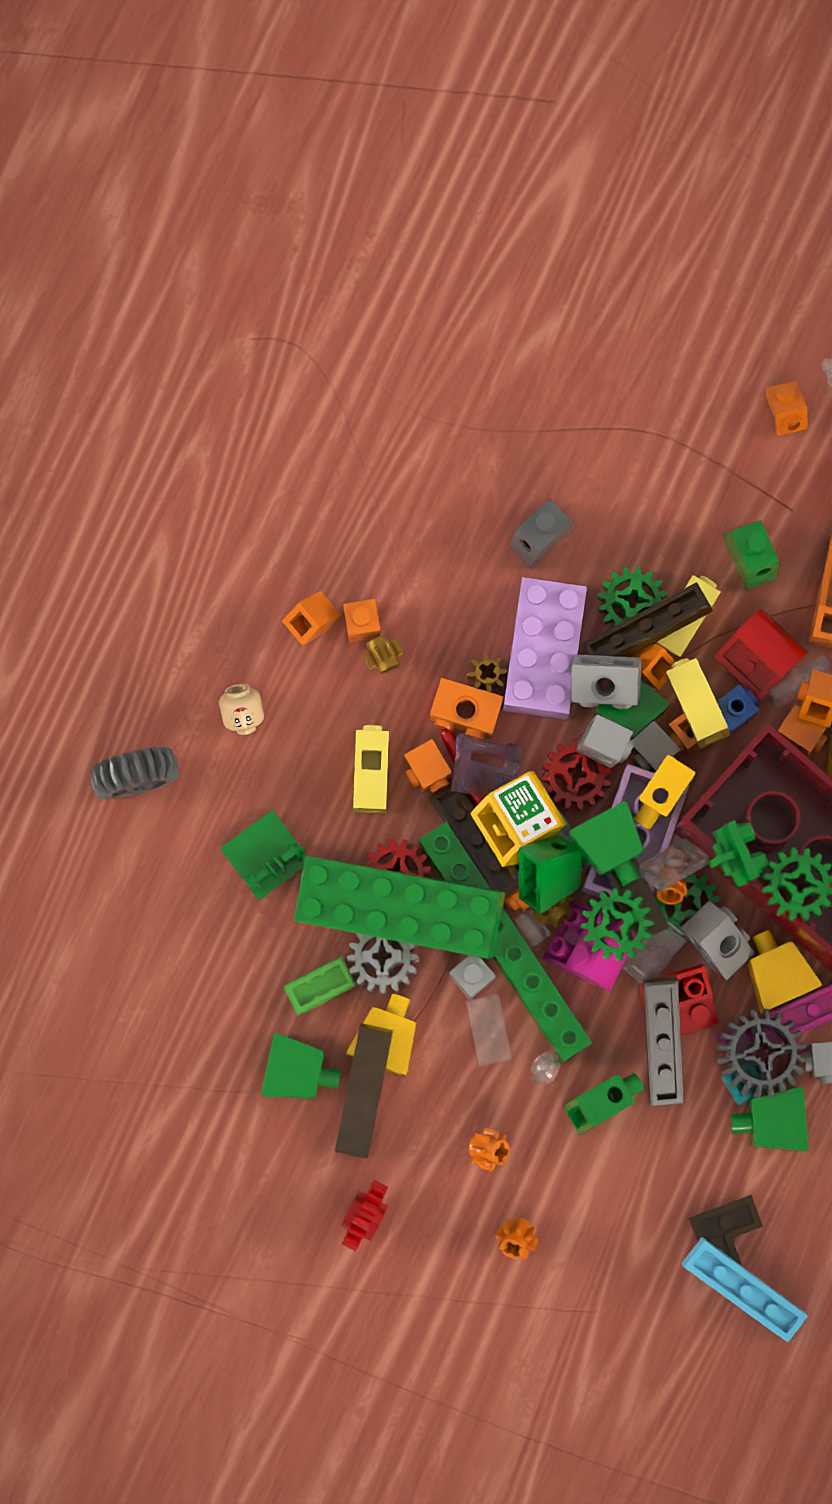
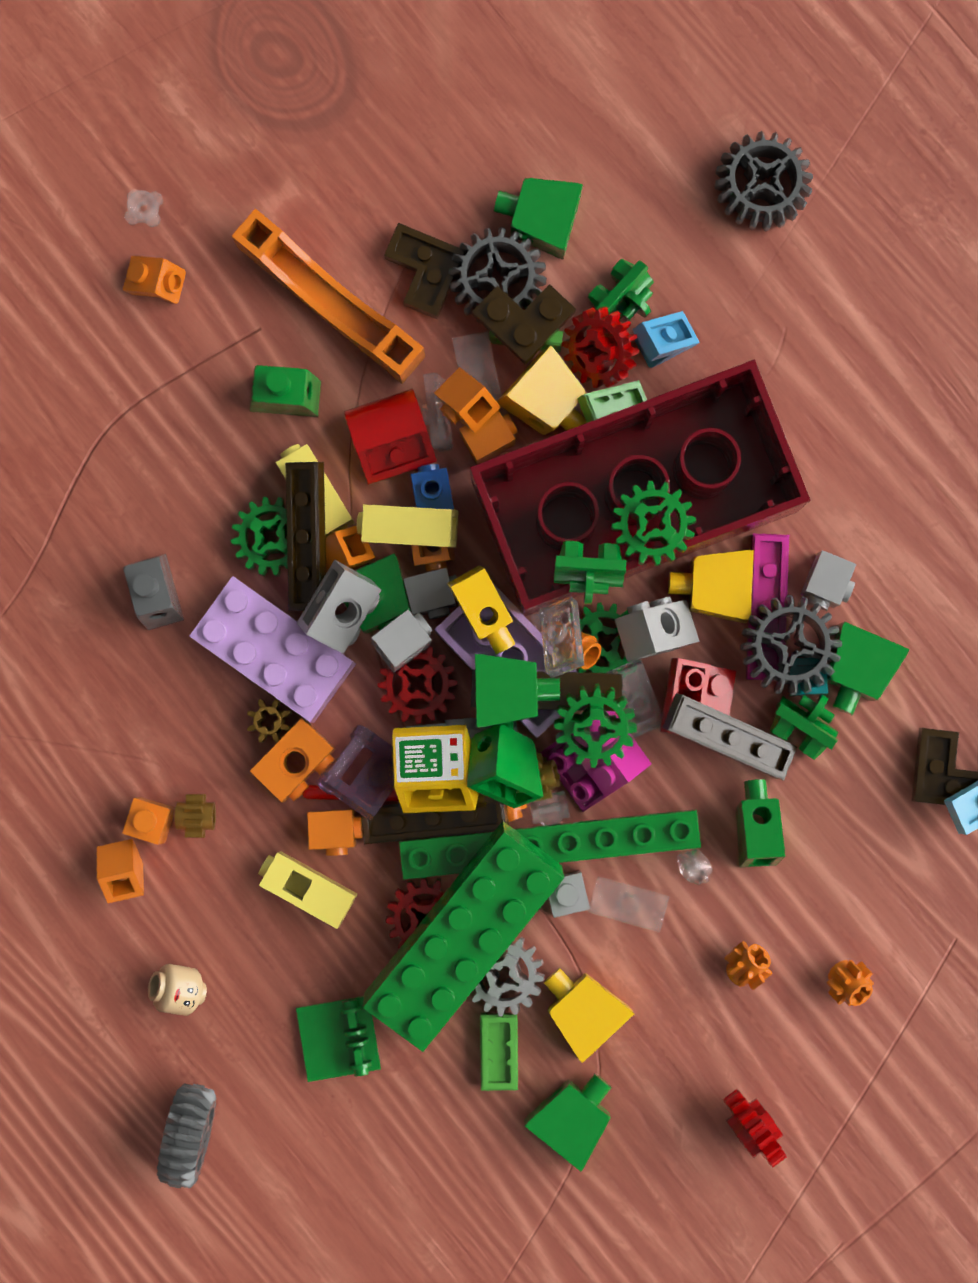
camera: 55 degrees left, 5 degrees up
dark brown tile [335,1023,394,1159] -> none
none -> green hips [770,694,838,760]

